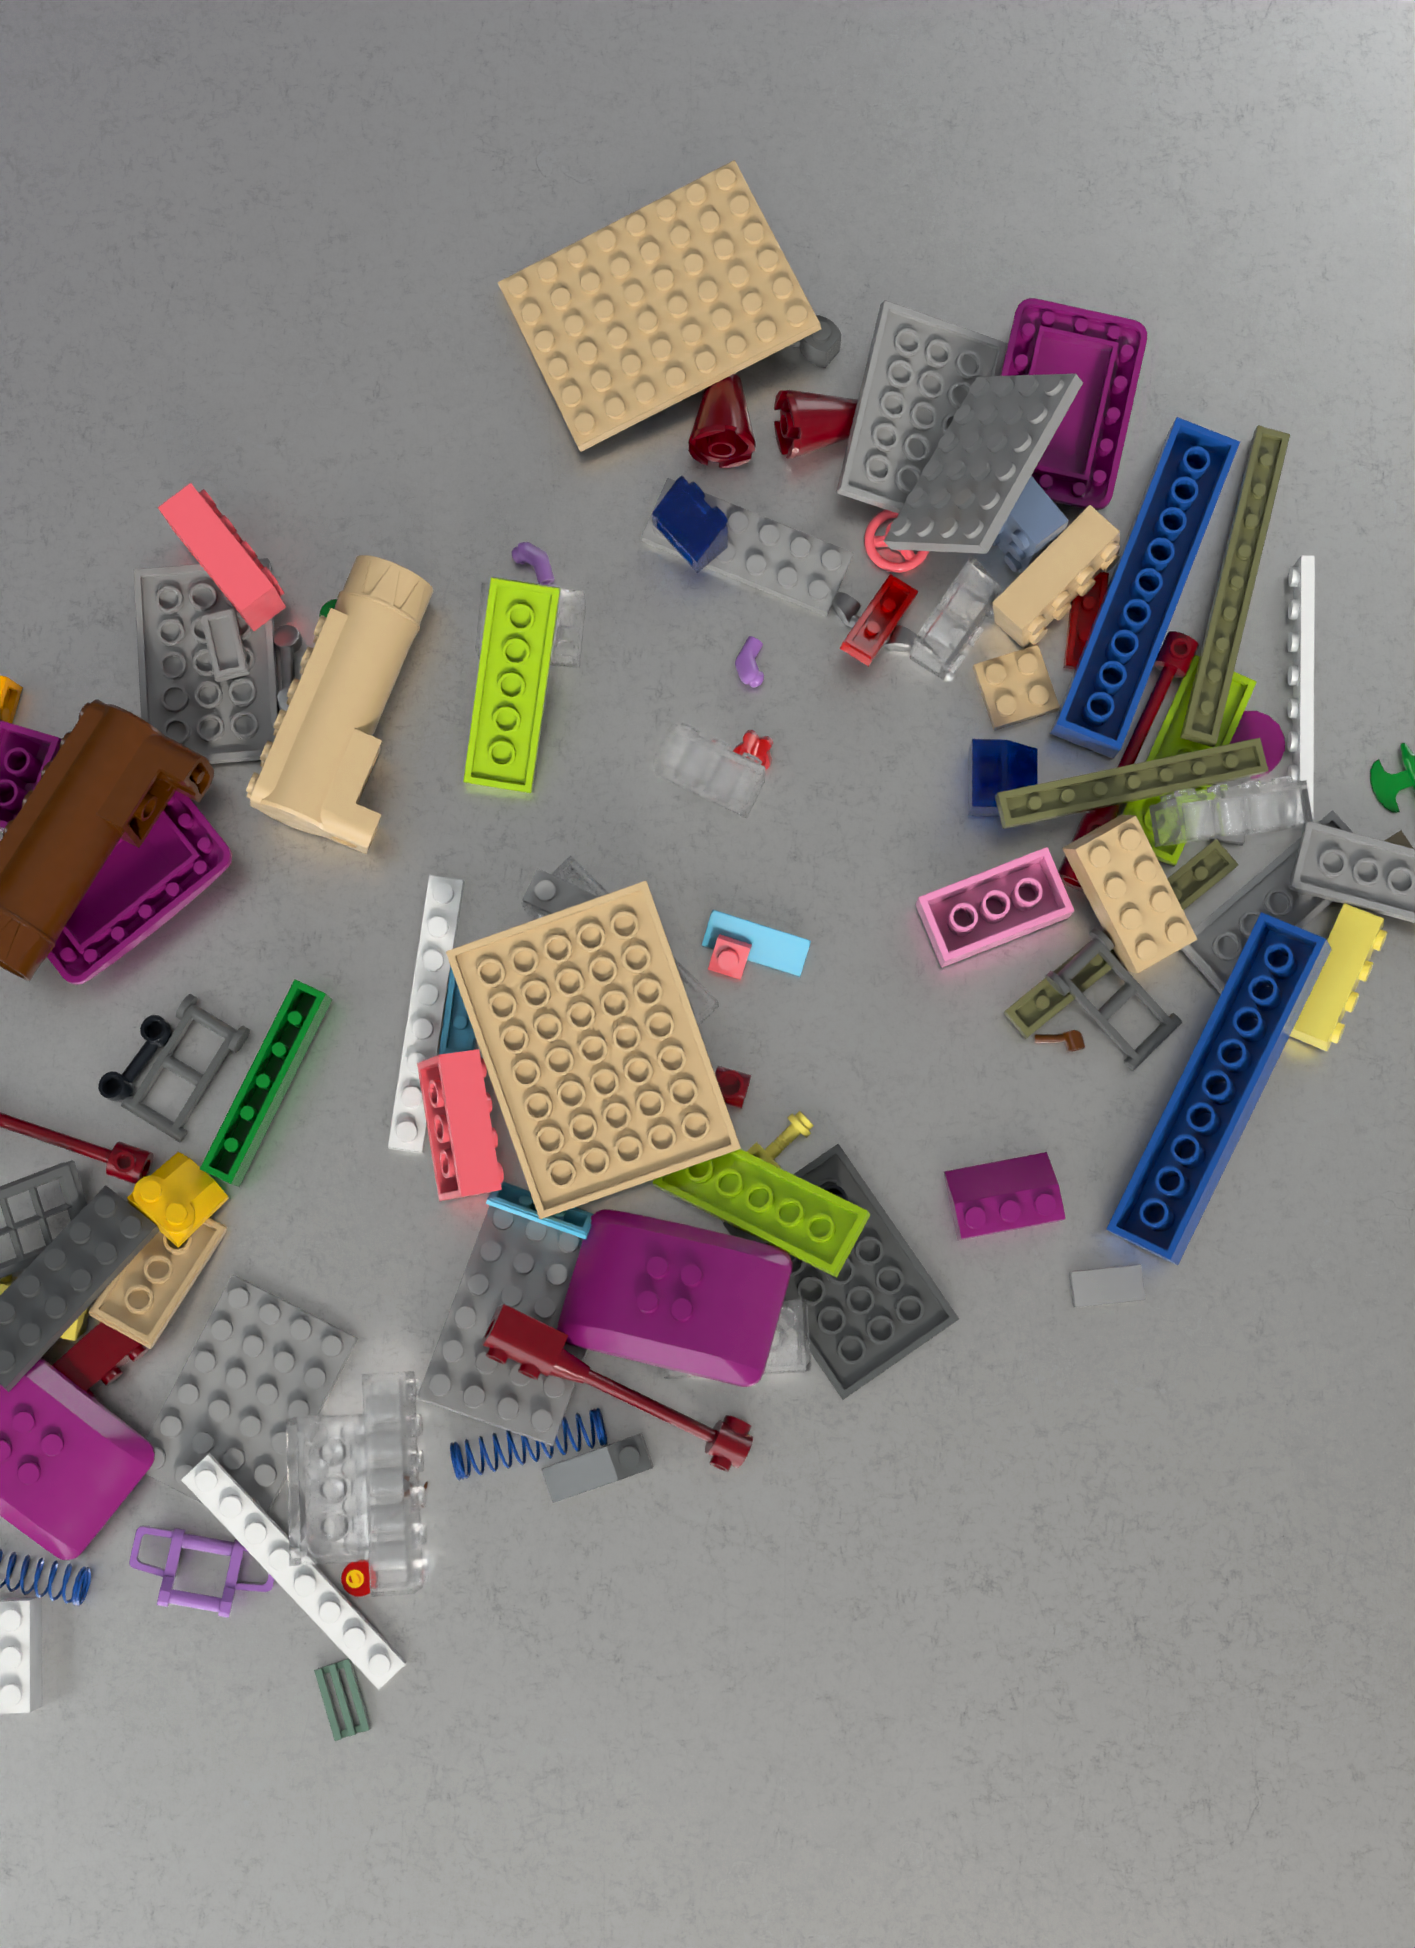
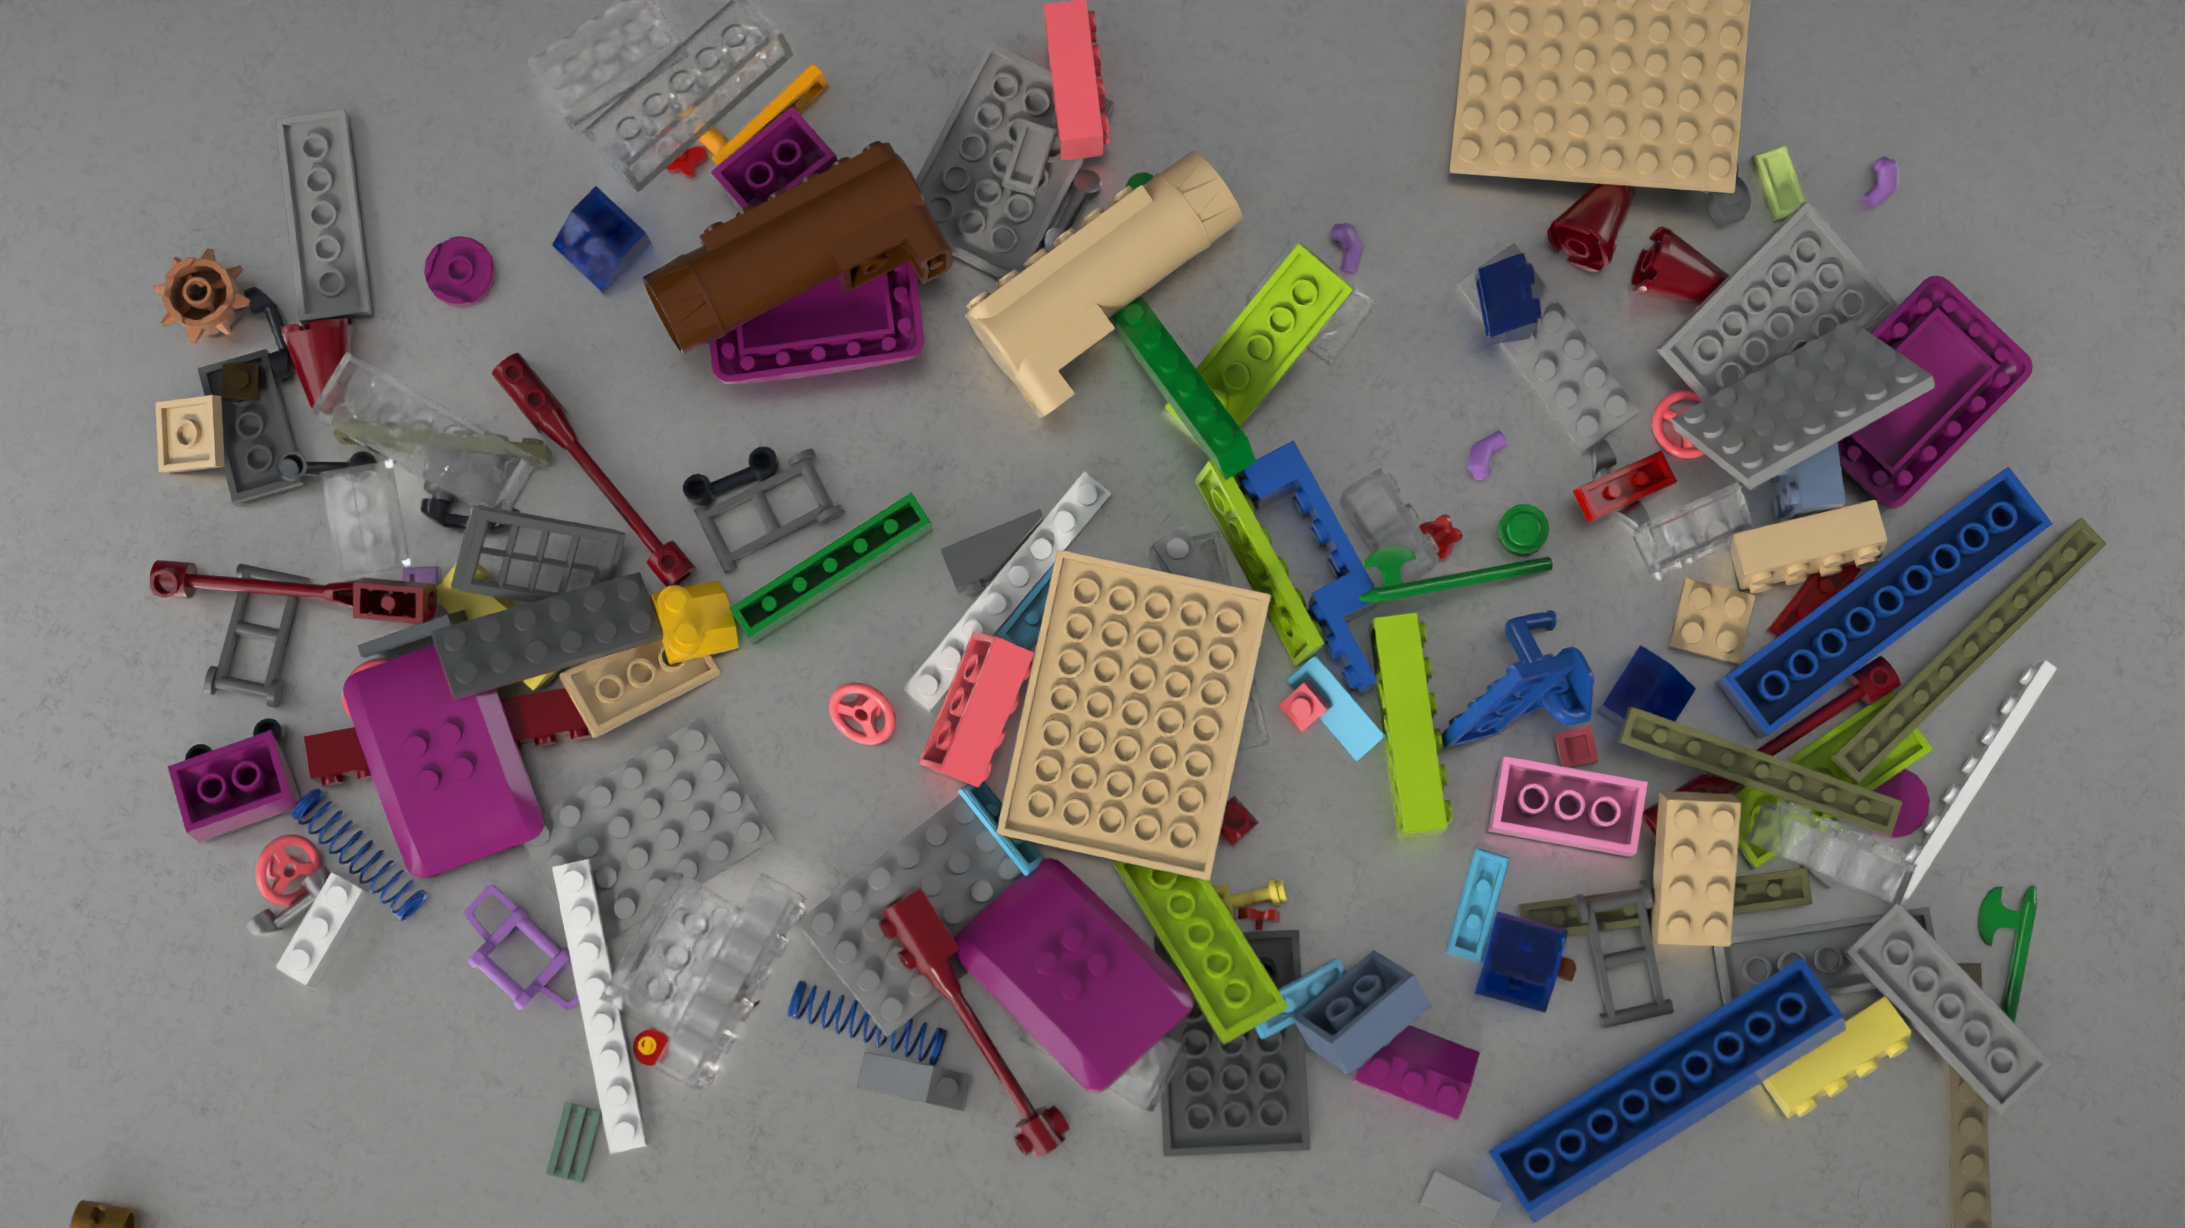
camera: 30 degrees right, 0 degrees up
none -> coral piece [829,683,896,744]
none -> dark grey slope [941,509,1043,595]
none -> green brick [1112,296,1256,480]
none -> lime plate [1194,460,1325,667]
none -> blue bracket [1237,440,1378,697]
none -> red piece [1238,907,1281,931]
none -> medium azure tile [1255,958,1346,1039]
none -> sand blue brick [1292,950,1431,1075]
none -> green piece [1359,545,1553,603]
none -> lime brick [1369,612,1453,840]
none -> blue plate [1441,610,1594,748]
none -> medium azure tile [1445,847,1510,962]
none -> clear blue slope [1475,911,1568,1013]
none -> green wheel [1496,504,1549,558]
none -> coral plate [1554,726,1599,768]
none -> yellowish green tile [1751,145,1807,223]
none -> medium lavender arm [1862,157,1899,209]

